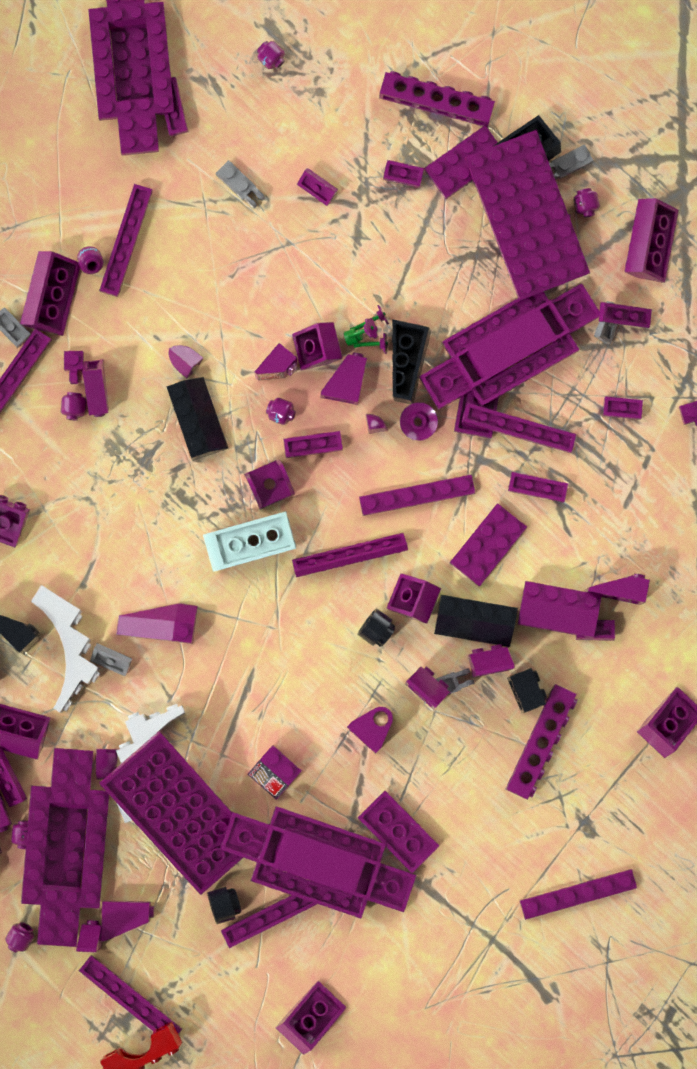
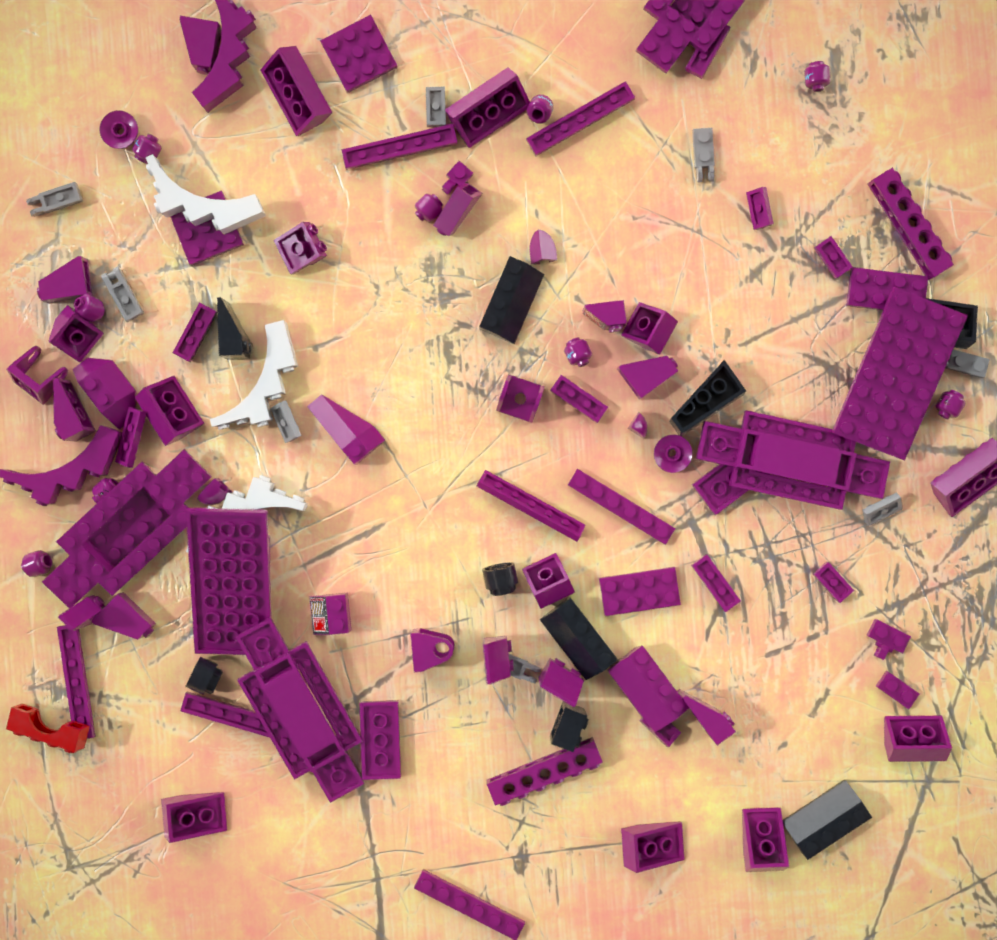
camera: 50 degrees right, 5 degrees up
light aqua hinge [203,511,296,572] -> none
plant [344,305,389,354] -> none
magenta plate [461,403,576,453] -> none
magenta plate [598,302,652,328] -> none

